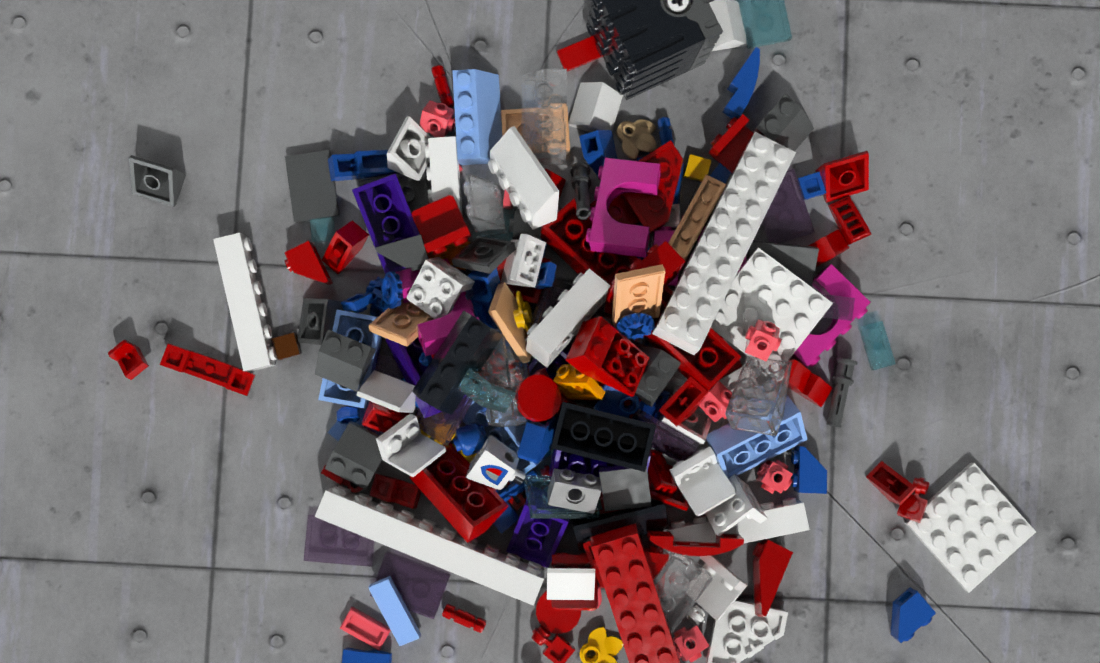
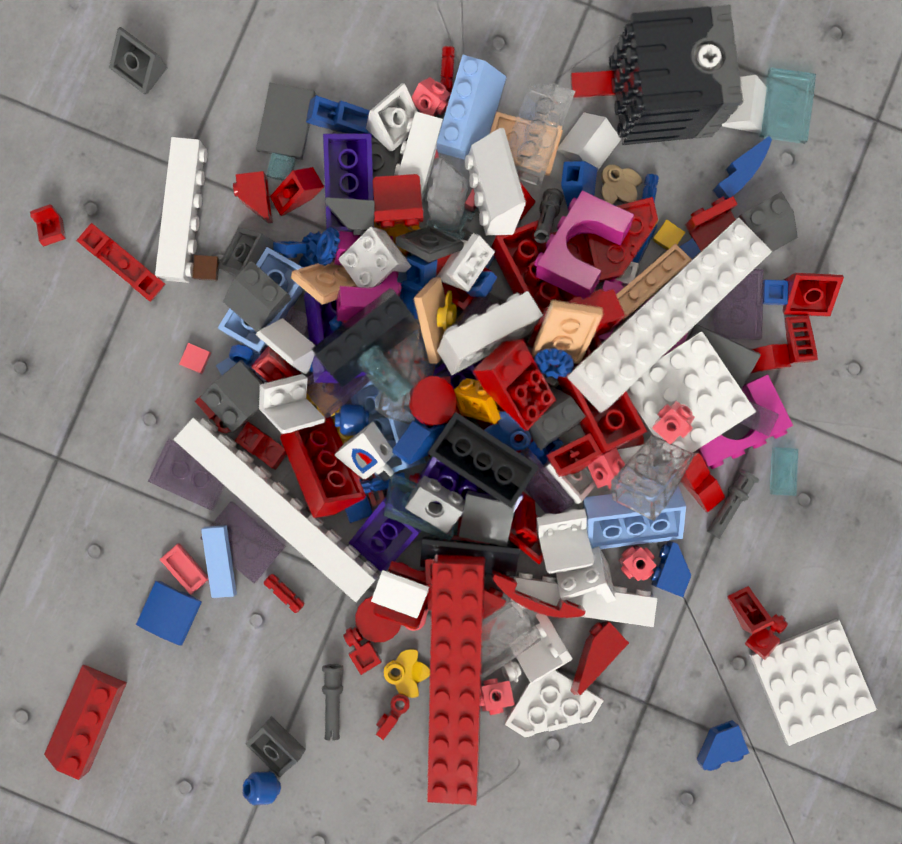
camera: 15 degrees right, 0 degrees up
none -> coral tile [179,343,211,374]

